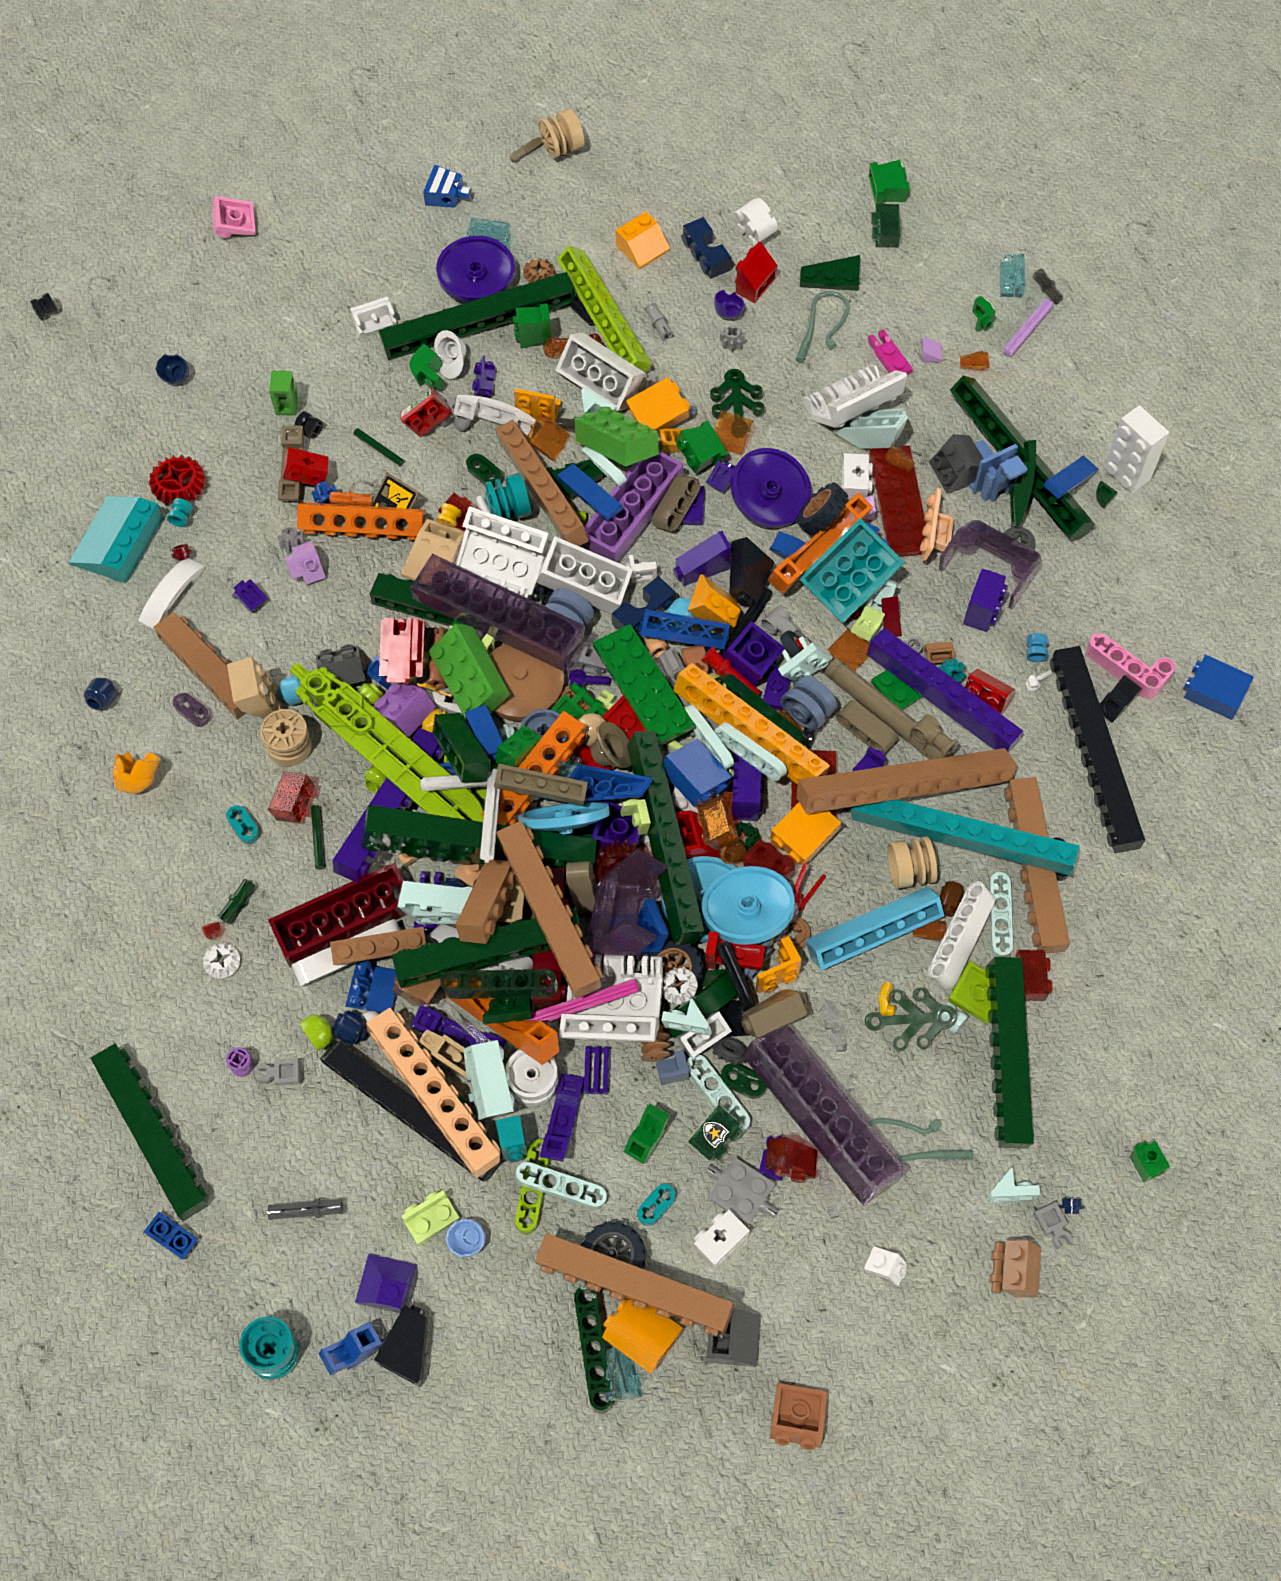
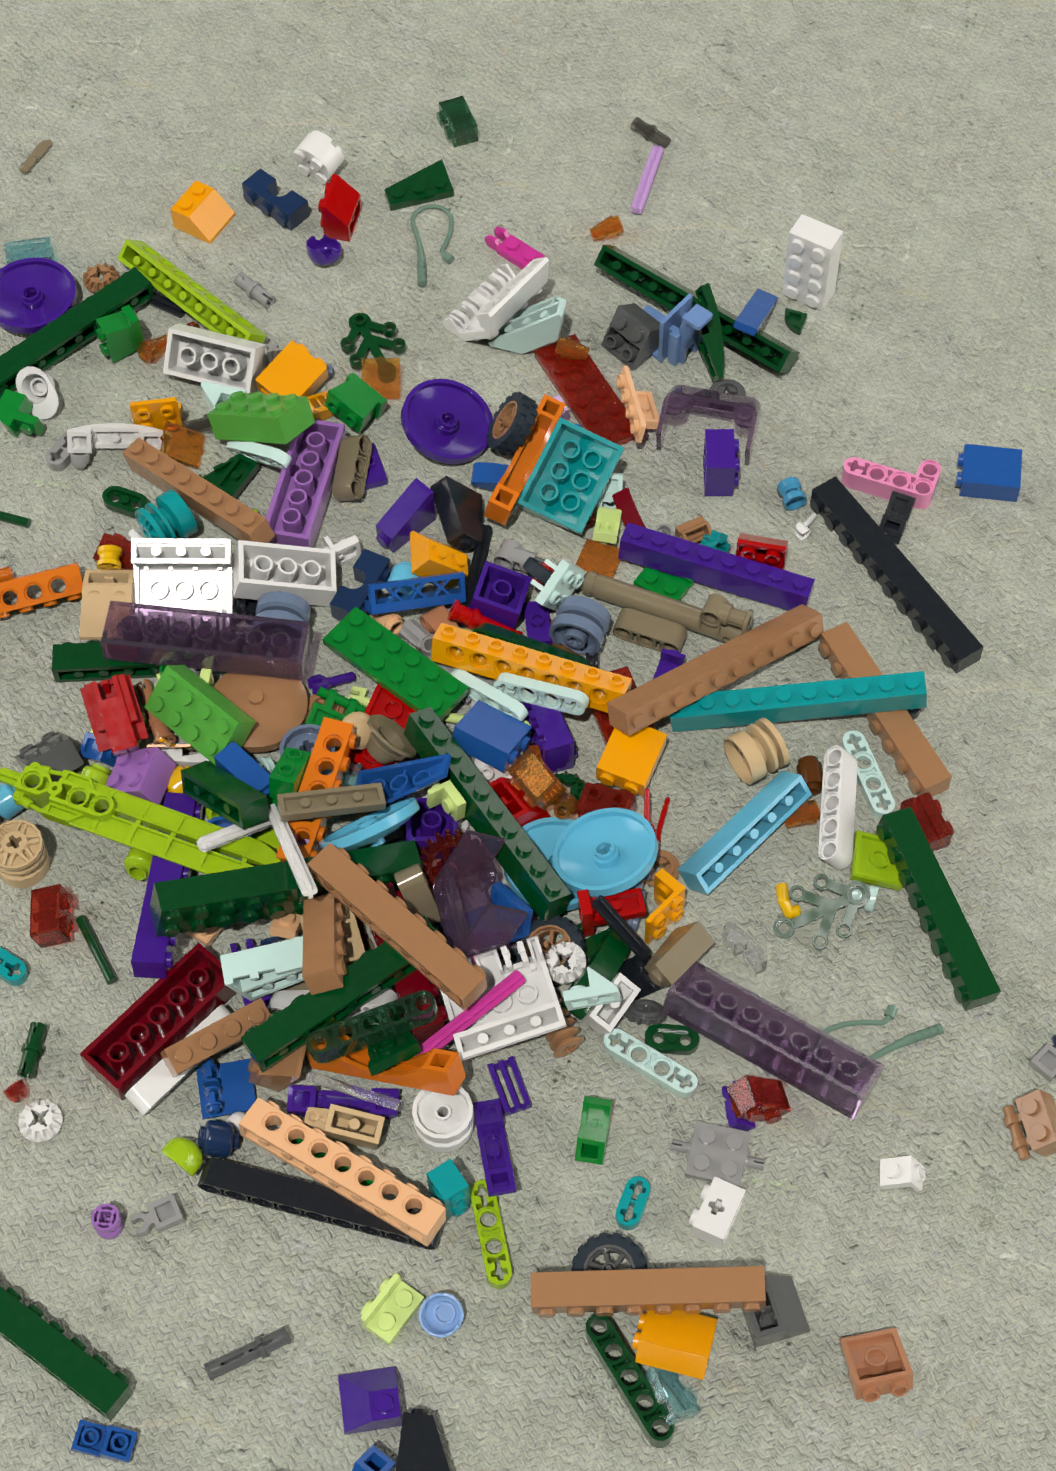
camera: 20 degrees left, 5 degrees down
piece [371,472,420,528] -> none
red slope [400,388,452,437] -> none
light aqua wedge [464,1040,514,1122] -> none
dark purple hinge [472,356,495,398] -> none
light aqua beam [514,1162,607,1209] -> none
tan wheel [538,108,585,158] -> none
blue tile [557,464,623,521] -> none
light grey hinge [578,646,613,680] -> none
sand blue panel [656,1050,689,1085] -> none
clear green brick [688,1105,745,1161] -> none
dark purple bracket [706,461,735,493] -> none
light grey gear [720,325,745,351] -> none
white brick [842,453,873,500] -> none
green hips [868,160,910,206] -> none
lavender slope [921,337,942,362] -> none
green bracket [972,296,996,332] -> none
light aqua slope [987,1168,1040,1203] -> none
clear light blue hinge [1000,253,1025,298] -> none

